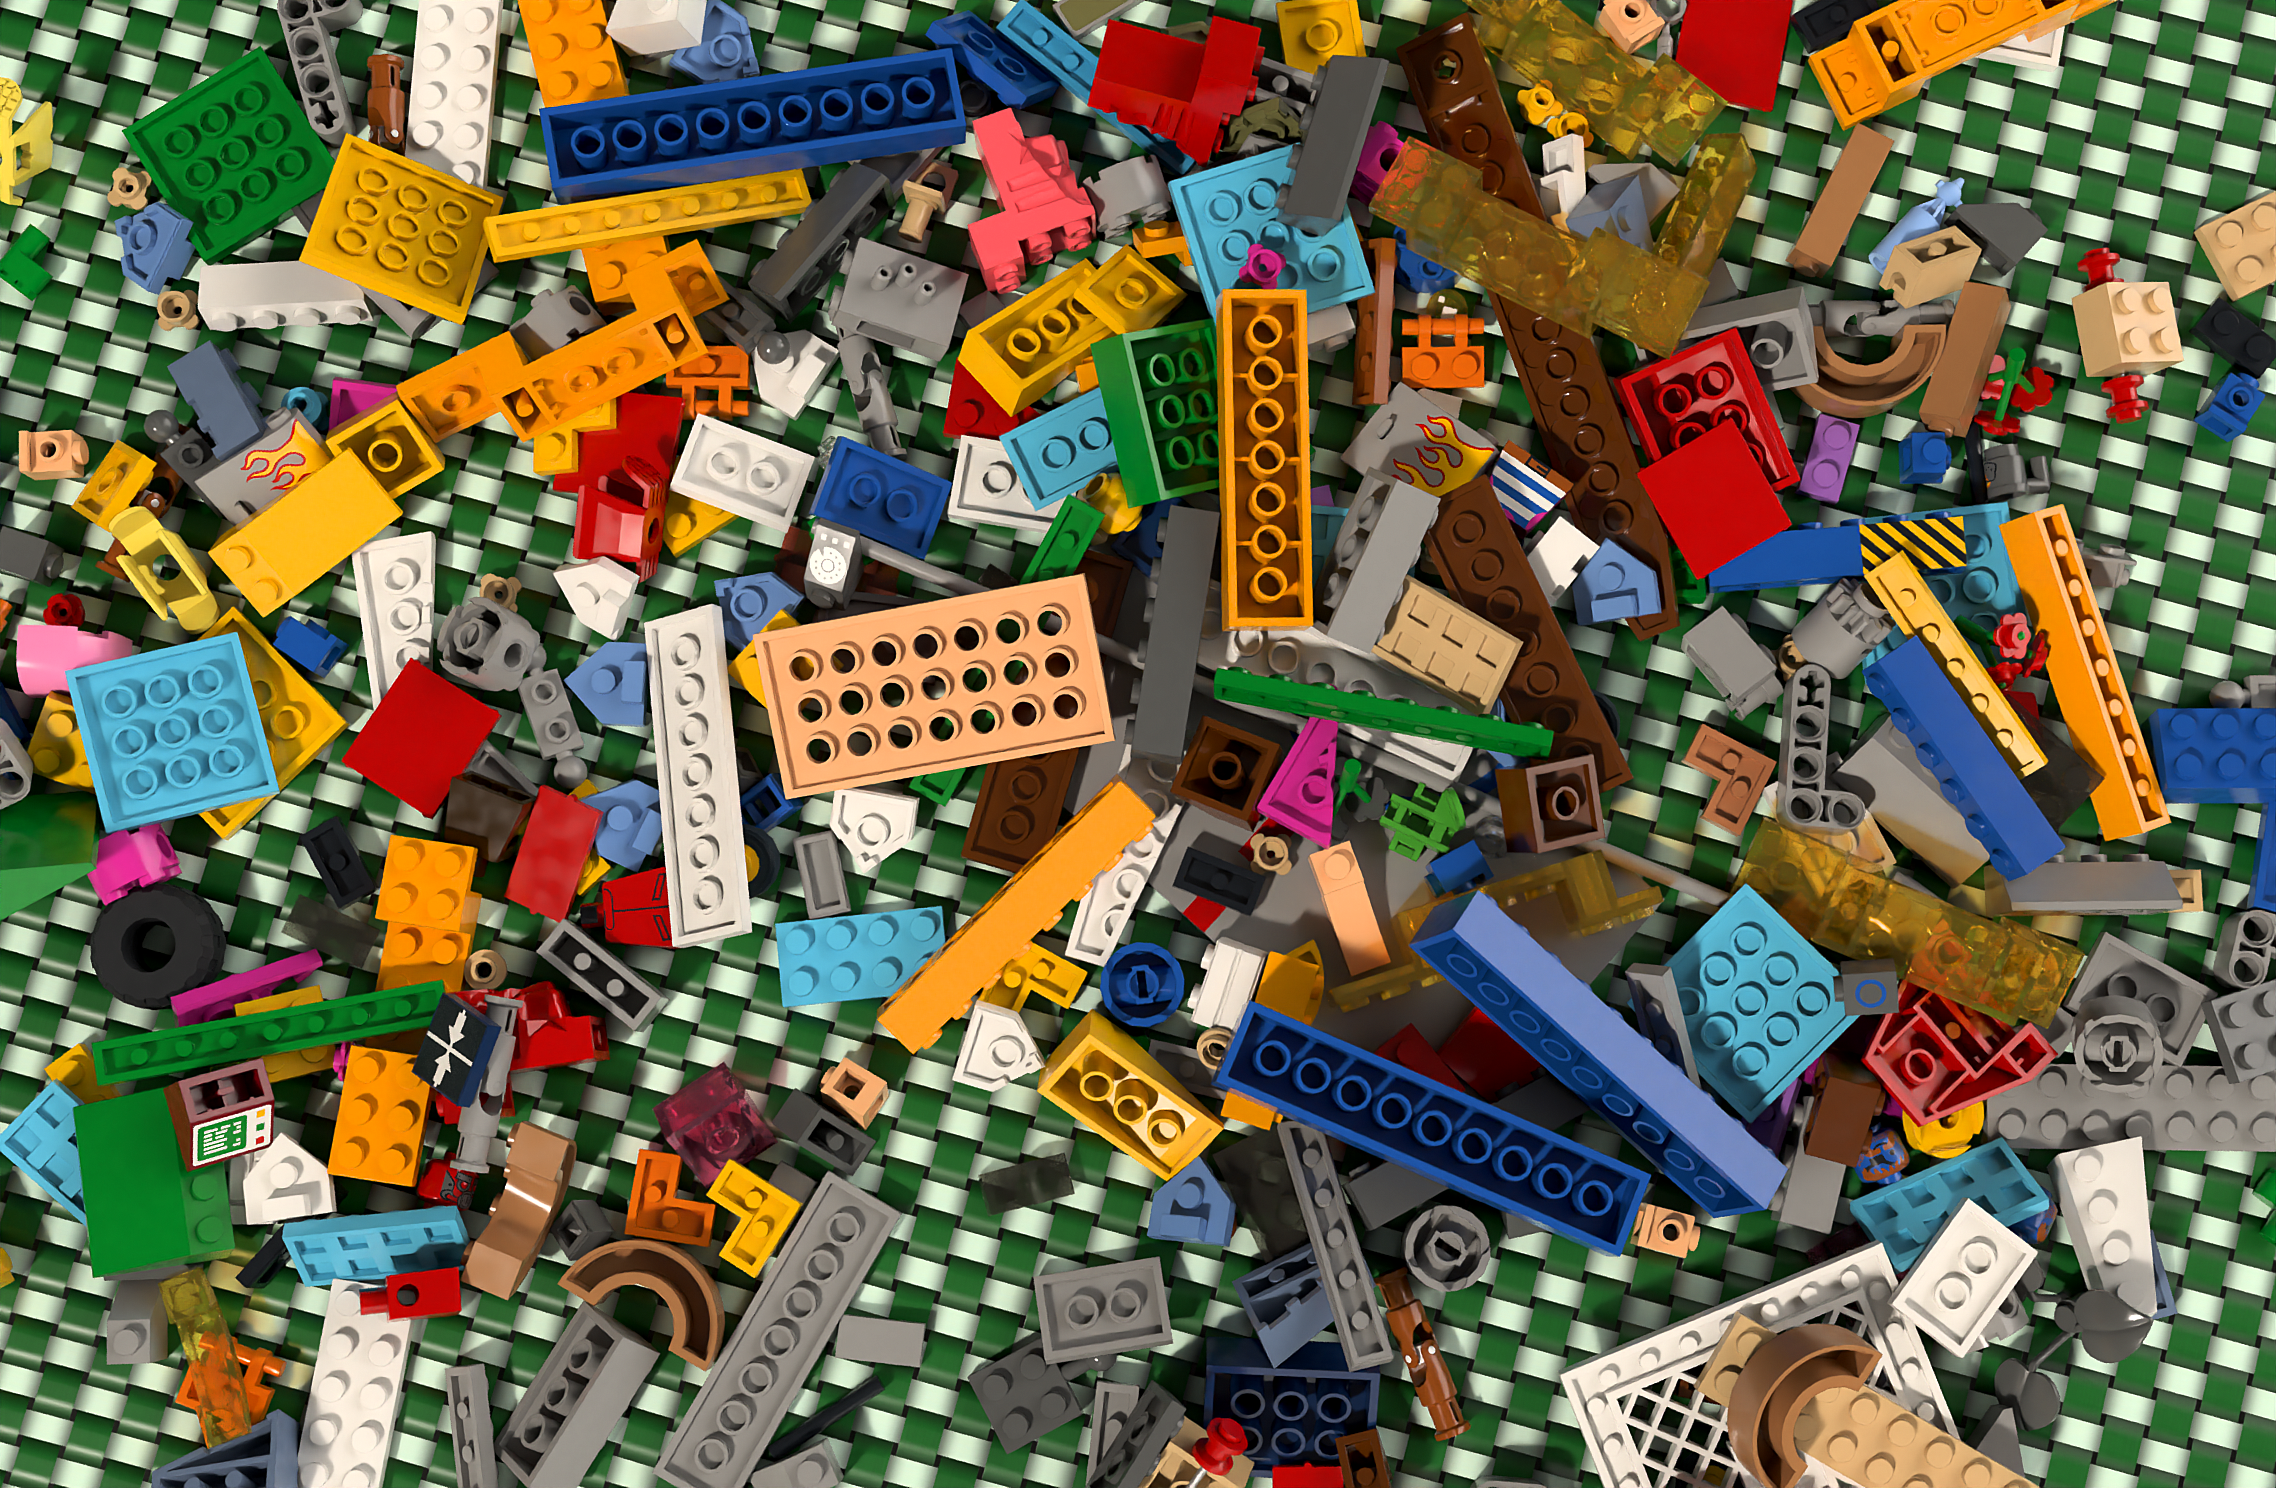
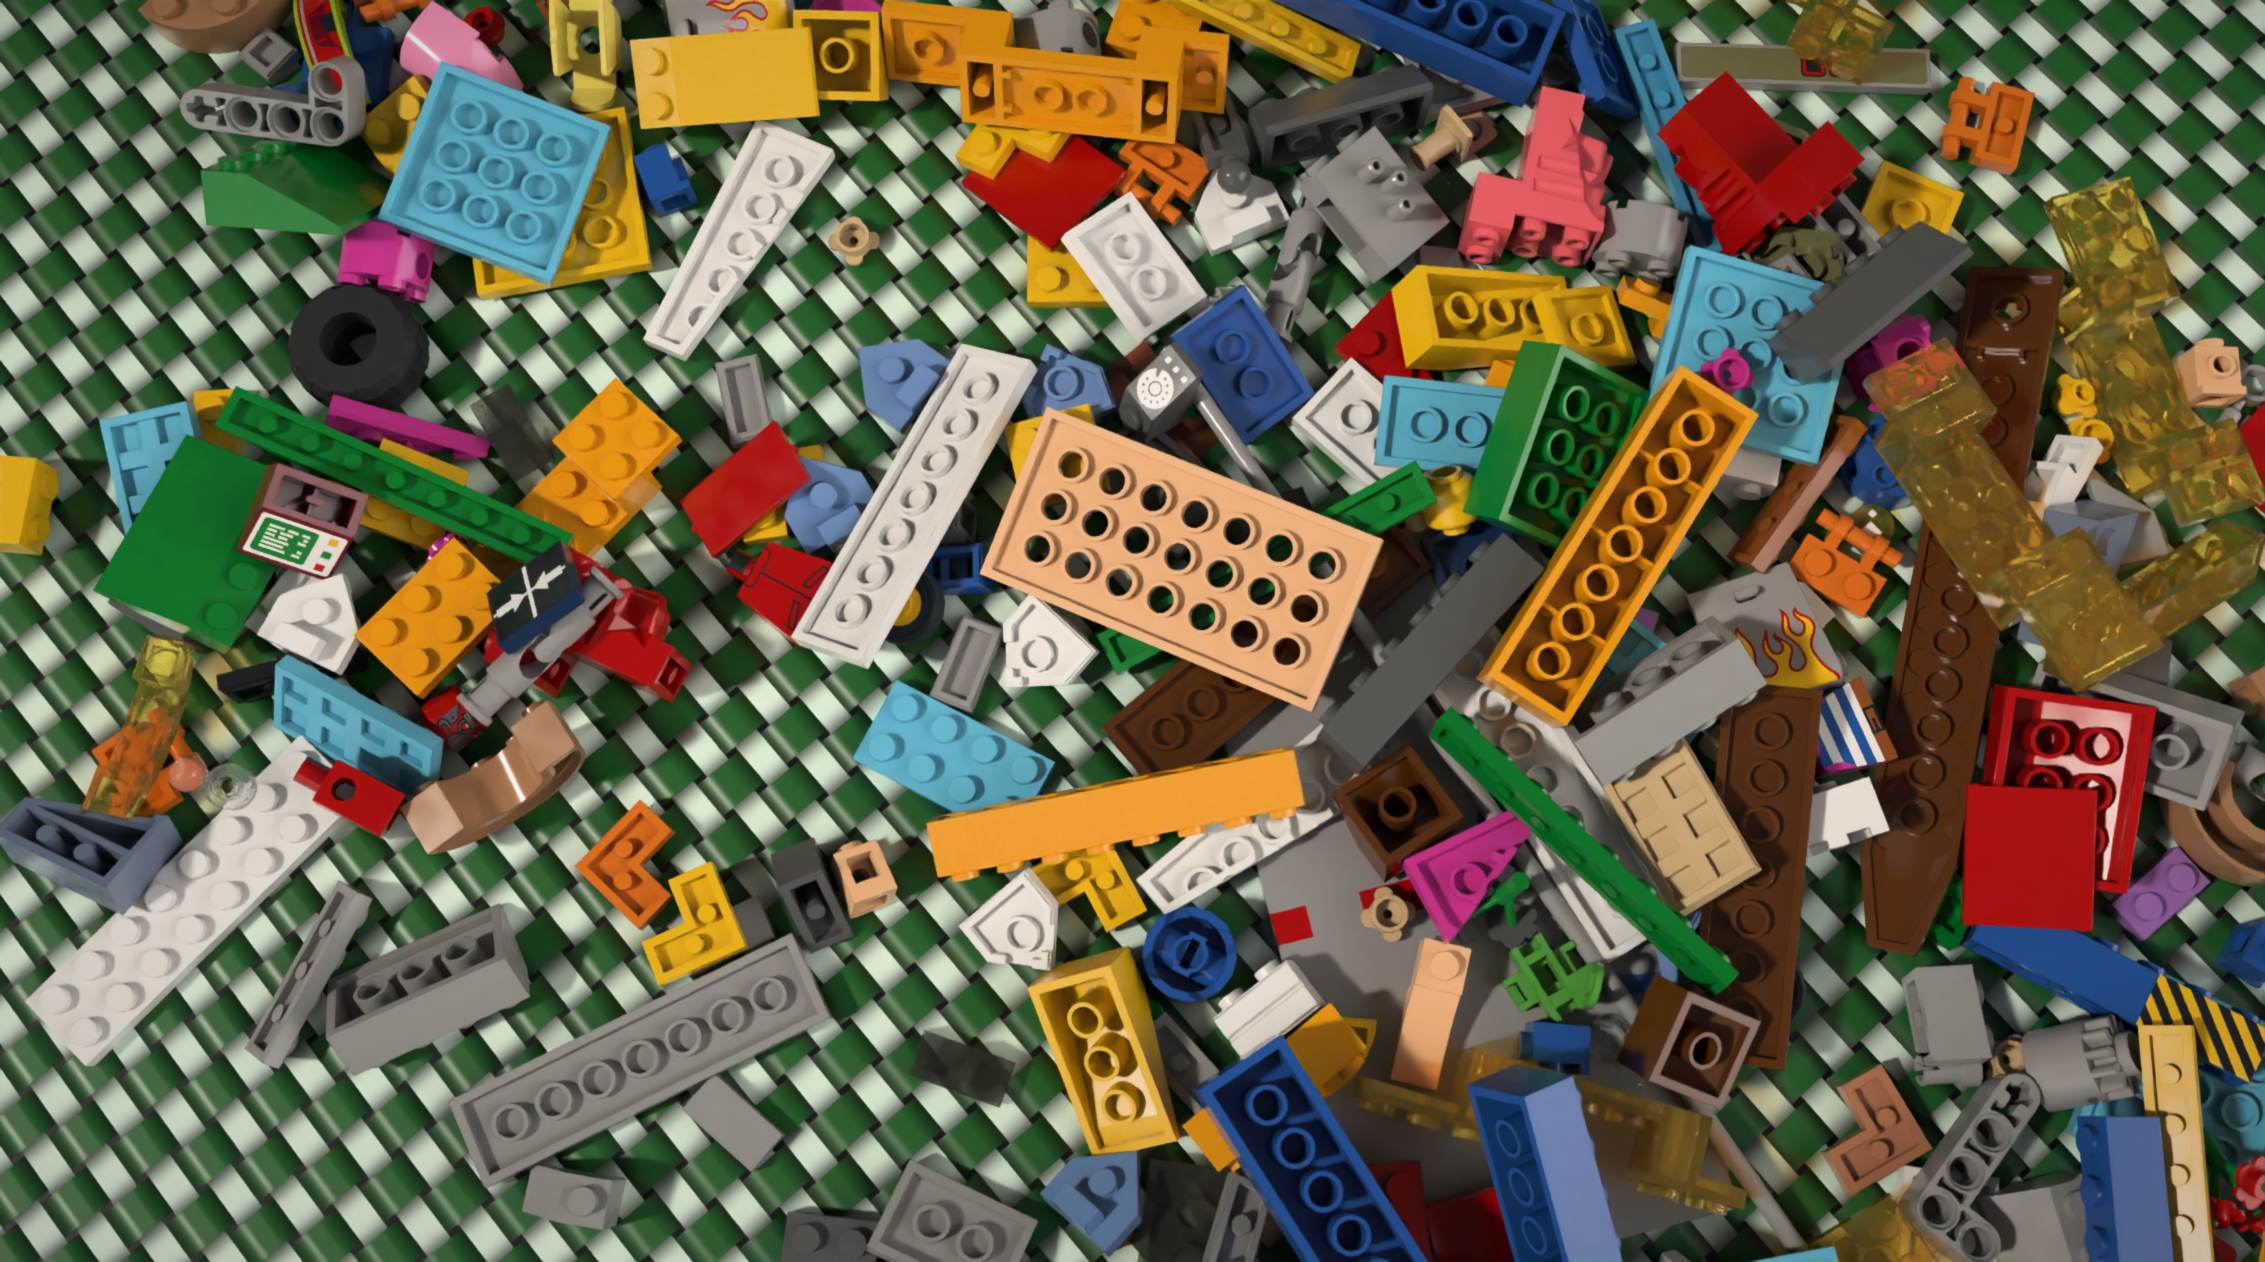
camera: 35 degrees right, 5 degrees down
light grey slope [107,1279,168,1365] -> none
black plate [299,816,380,910] -> none
red piece [341,658,502,820] -> none
light grey brick [437,597,540,691] -> none
dark brown torso [444,771,536,877] -> none
tan plate [464,950,507,990] -> none
light grey plate [518,644,588,789] -> none
light grey brick [536,918,670,1032] -> none
dark grey slope [550,1200,614,1261] -> none
white plate [553,556,640,642] -> none
medium nougat brick [558,1238,725,1372] -> none
red piece [572,455,667,584] -> none
clear pink slope [652,1062,778,1188] -> none
black bar [768,1375,885,1461] -> none
black plate [1172,847,1266,917] -> none
tan plate [1196,1028,1231,1069] -> none
medium blue plate [1572,537,1662,626] -> none
none -> clear plate [168,756,257,811]

